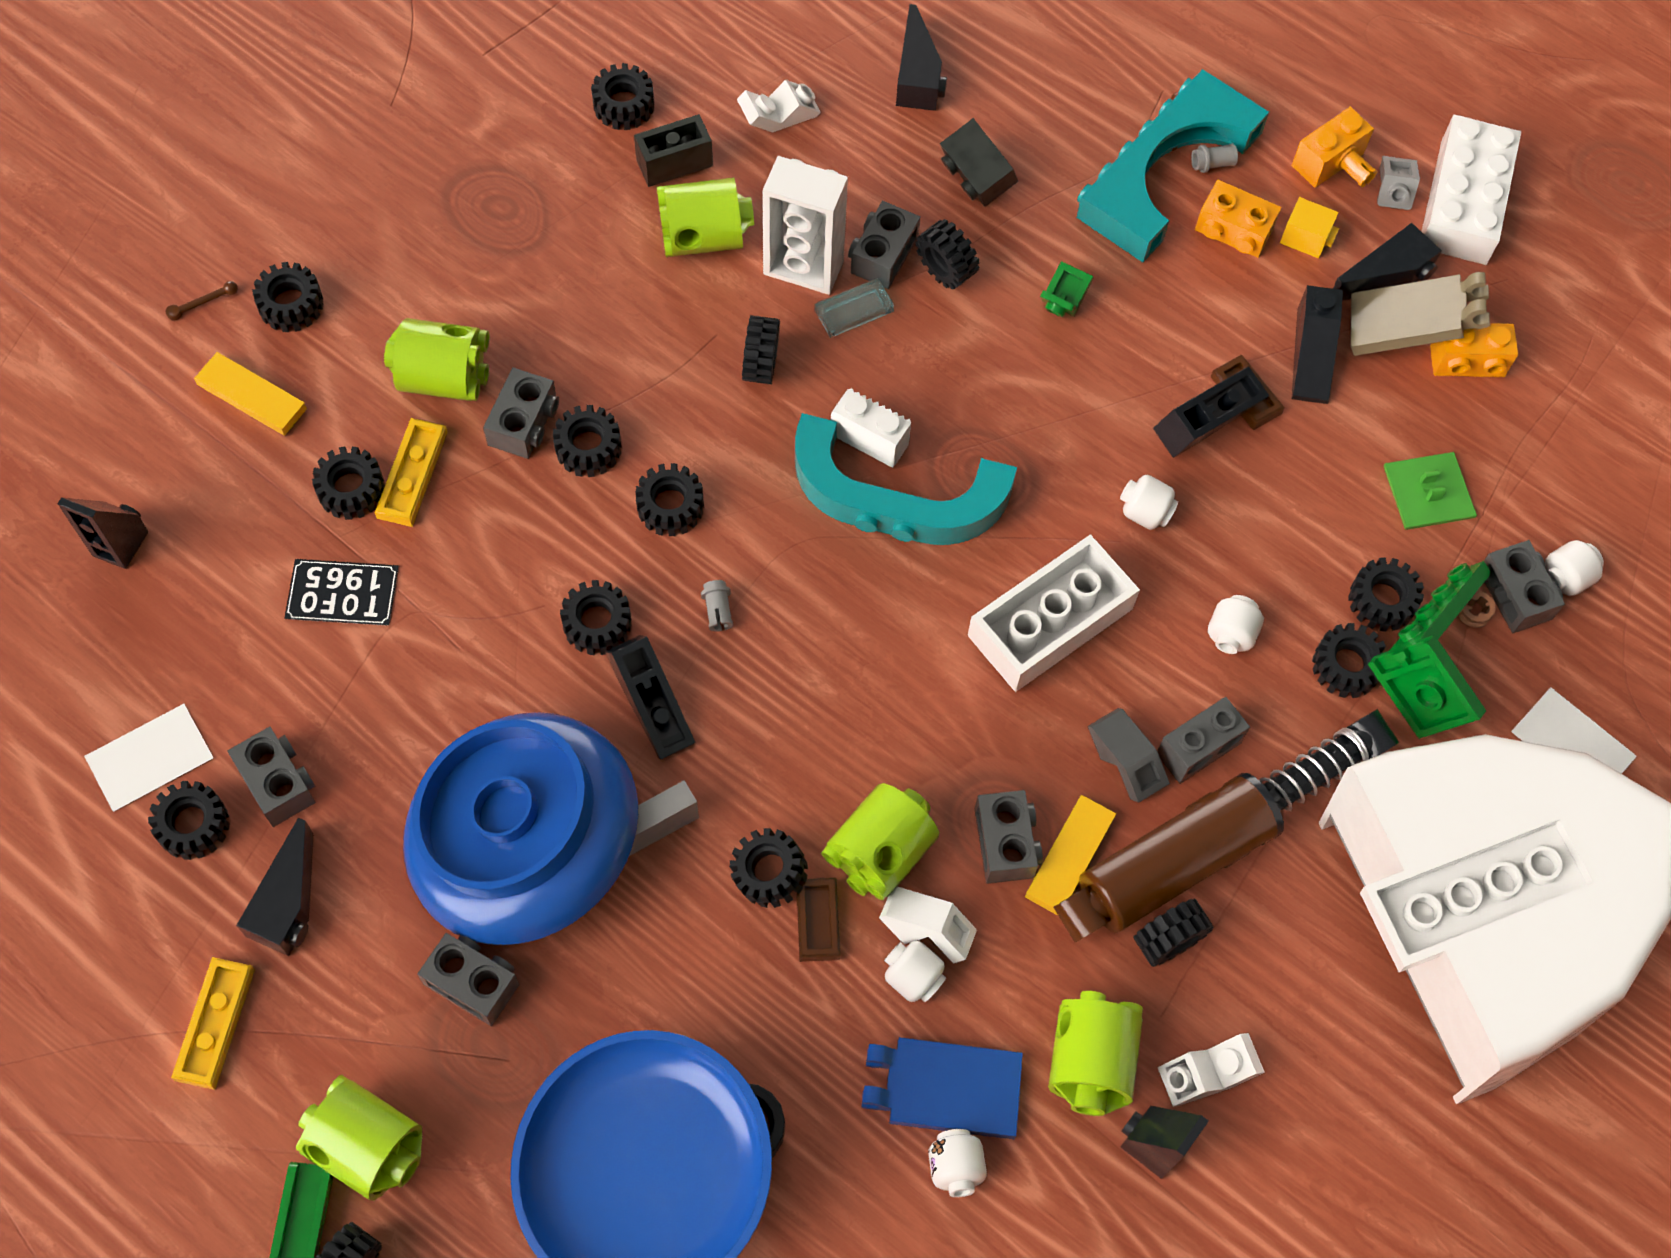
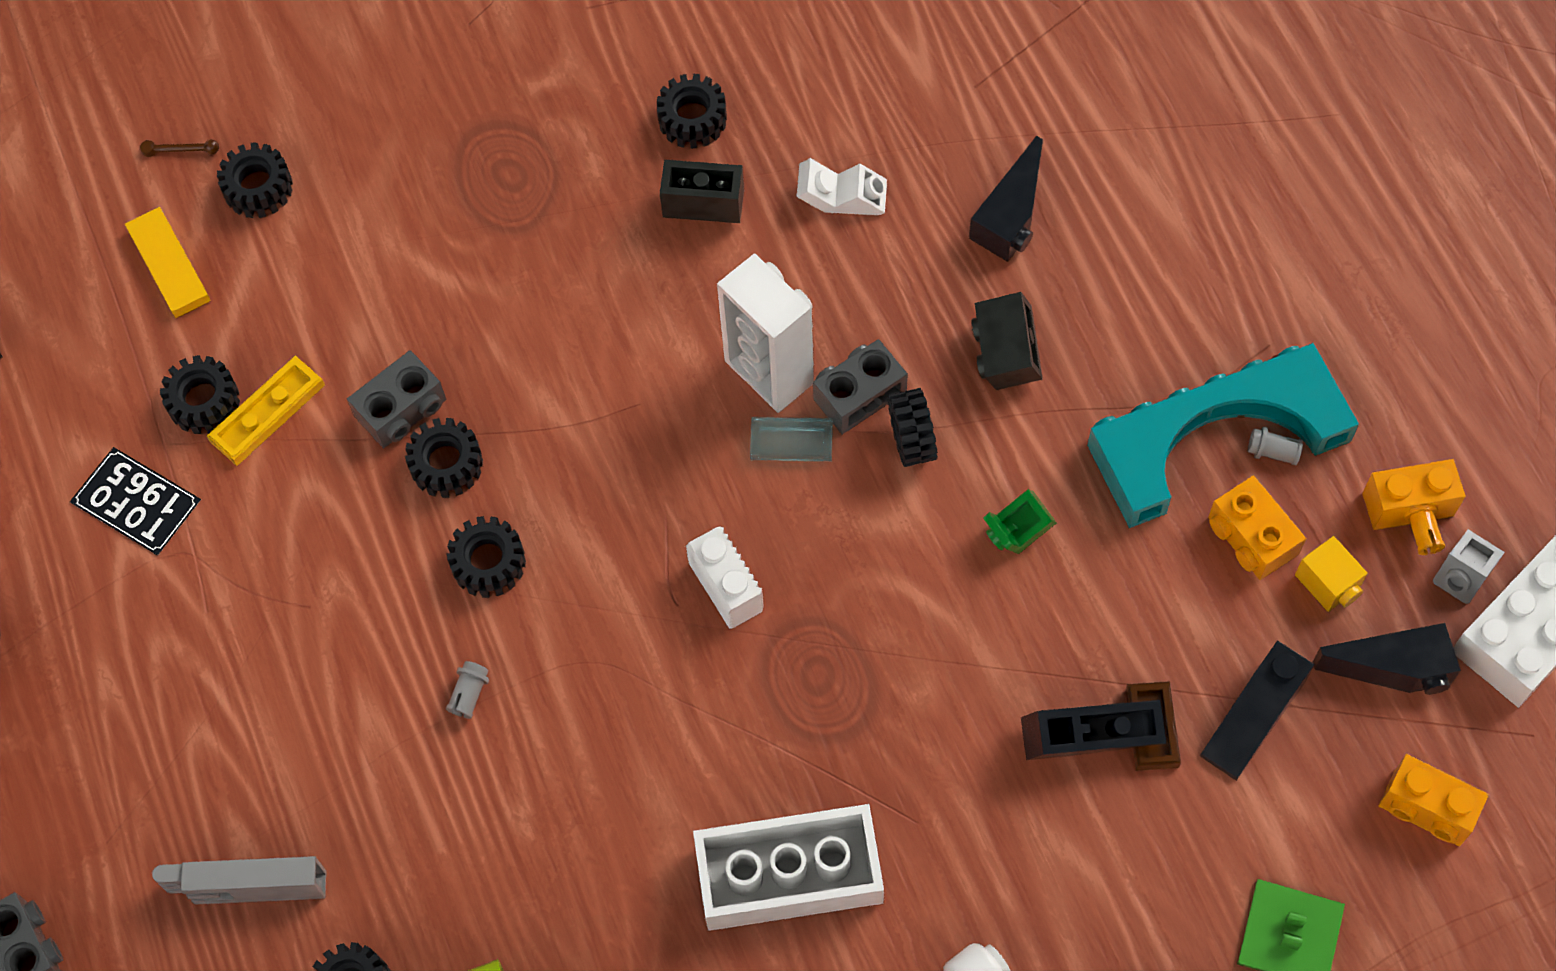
camera: 35 degrees right, 0 degrees up
lime cylinder [384,318,490,401] -> none
blue dish [403,712,638,945] -> none
black tyre [560,580,632,655] -> none
black slope [605,635,696,760] -> none
lime cylinder [657,178,754,257] -> none
black tyre [742,315,780,384] -> none
teal arch [795,413,1017,545] -> none
white head [1120,475,1178,530] -> none
tile [1351,272,1490,356] -> none

